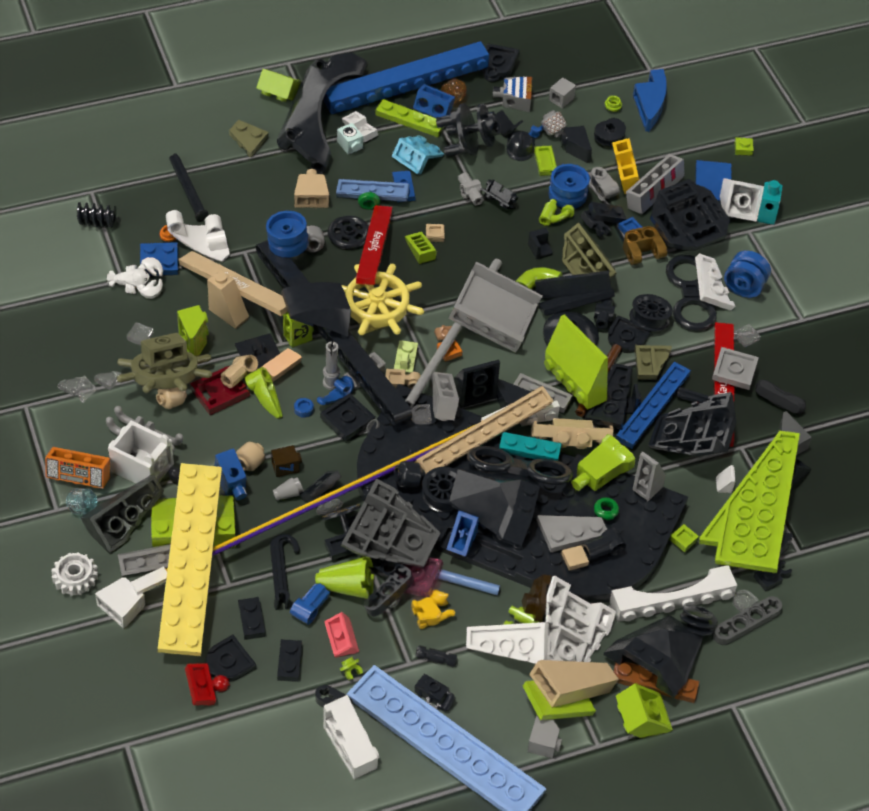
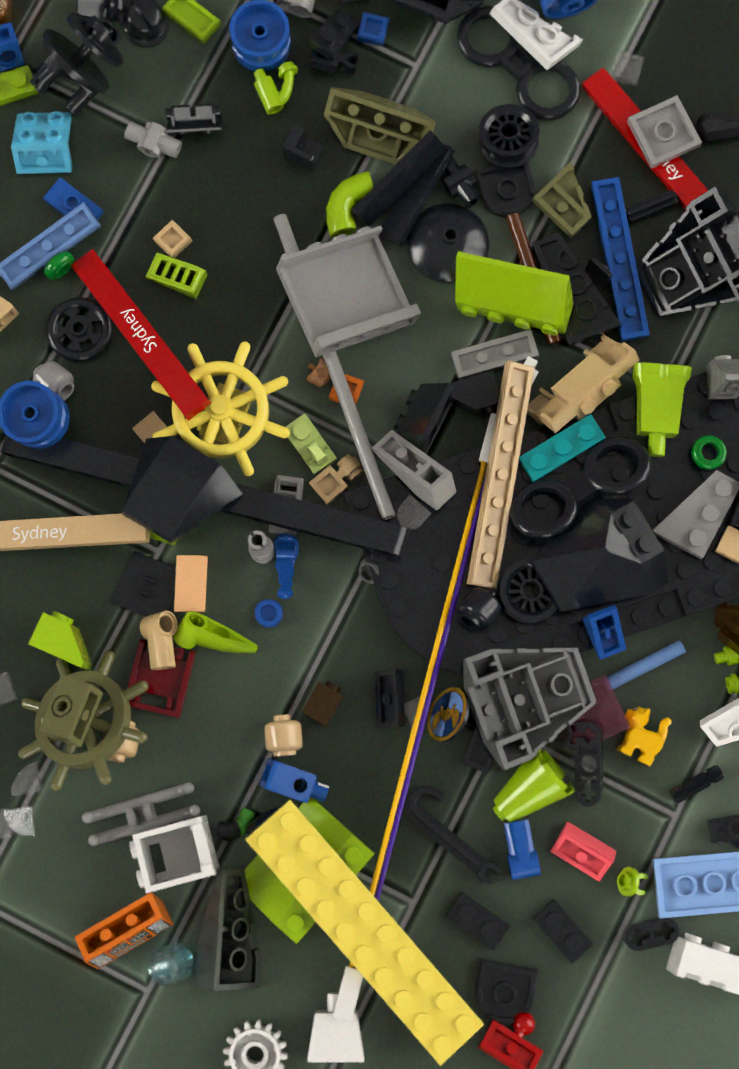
camera: 40 degrees left, 30 degrees up
light grey plate [118,544,171,576] -> none
tan slope [207,270,249,329] -> none
light grey cone [272,477,304,501] -> none
black plate [320,393,376,441] -> none
pearl gold piece [623,226,667,265] -> none

